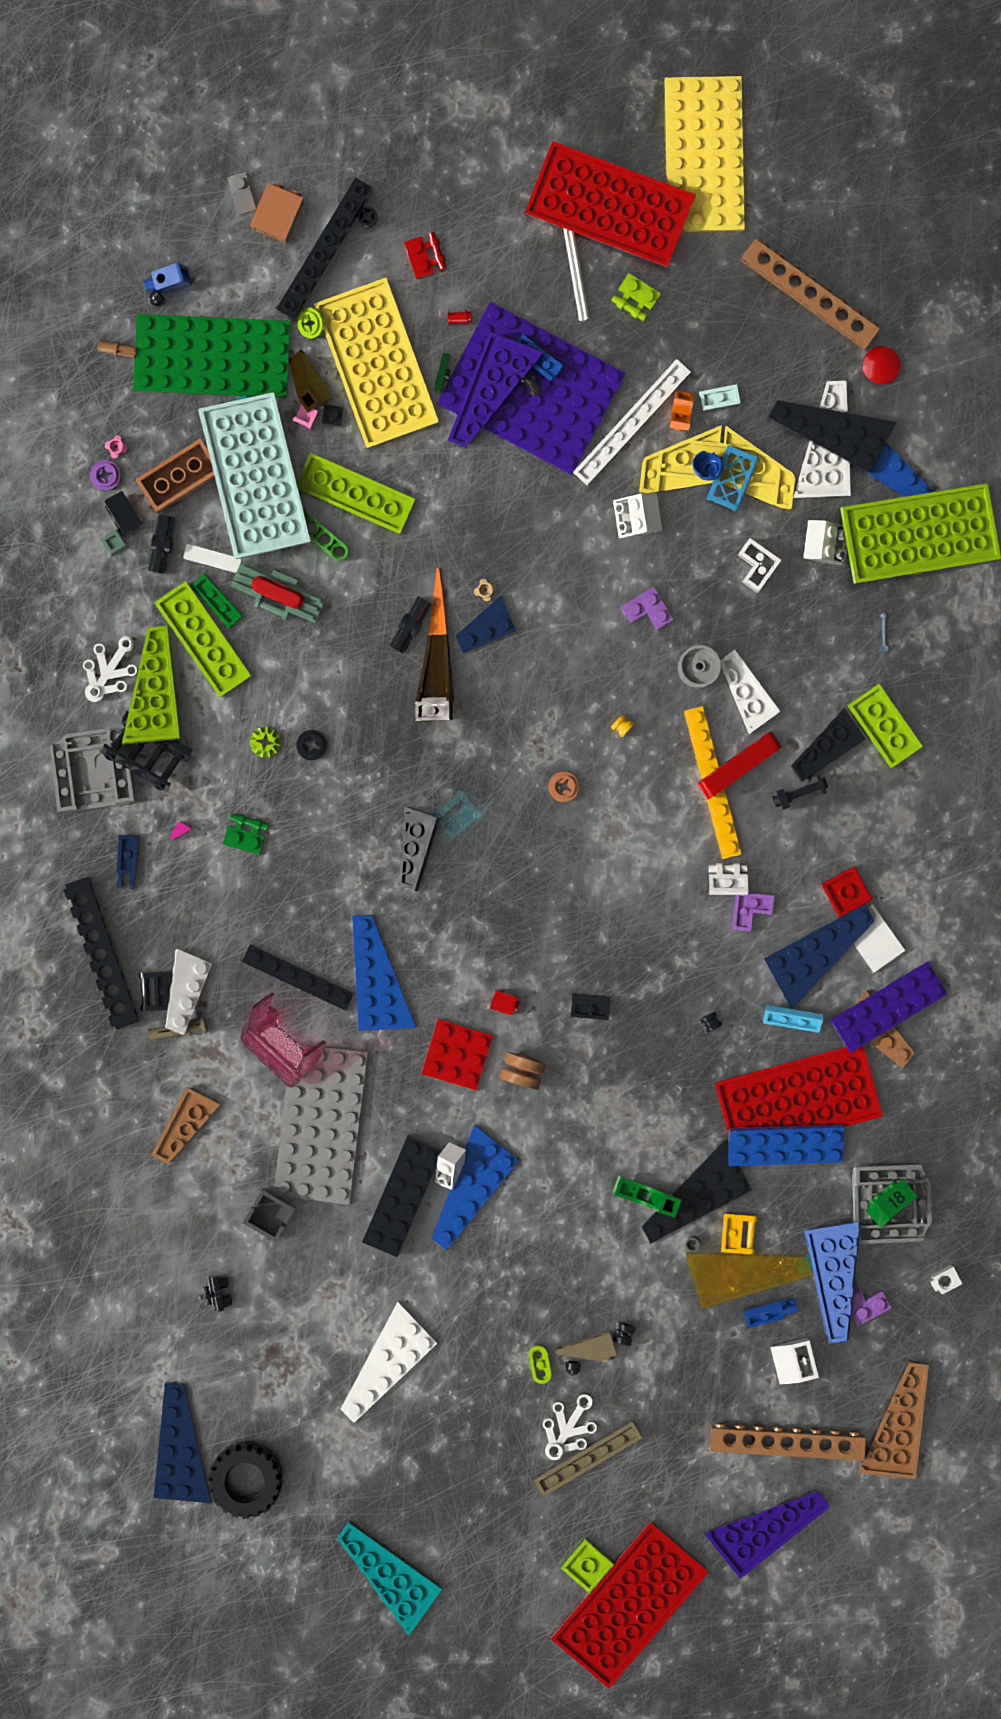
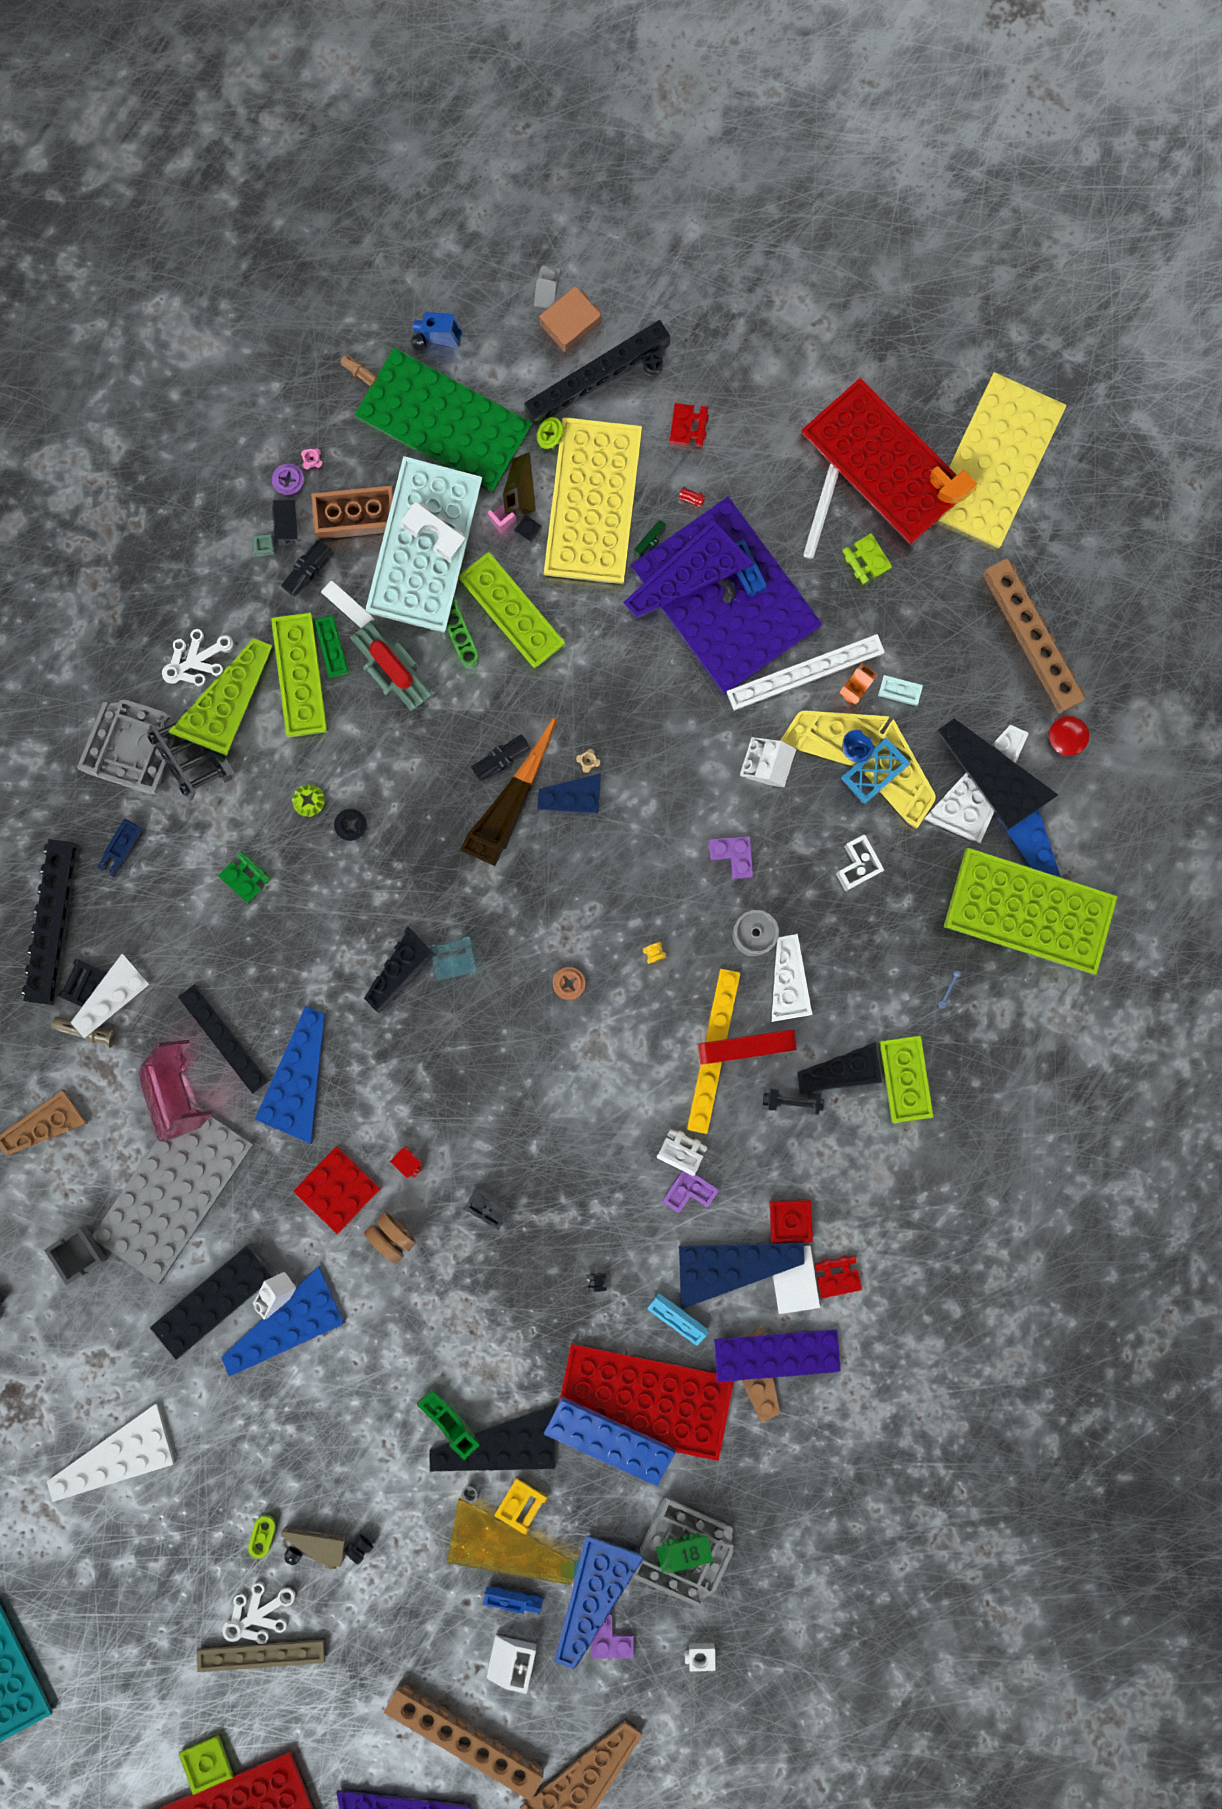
camera: 30 degrees right, 5 degrees down
dark pink slope [170,822,193,840] -> none
white slope [804,520,847,565] -> none
none -> white arch [400,502,465,562]
none -> red plate [814,1255,862,1299]
none -> orange brick [930,466,977,504]

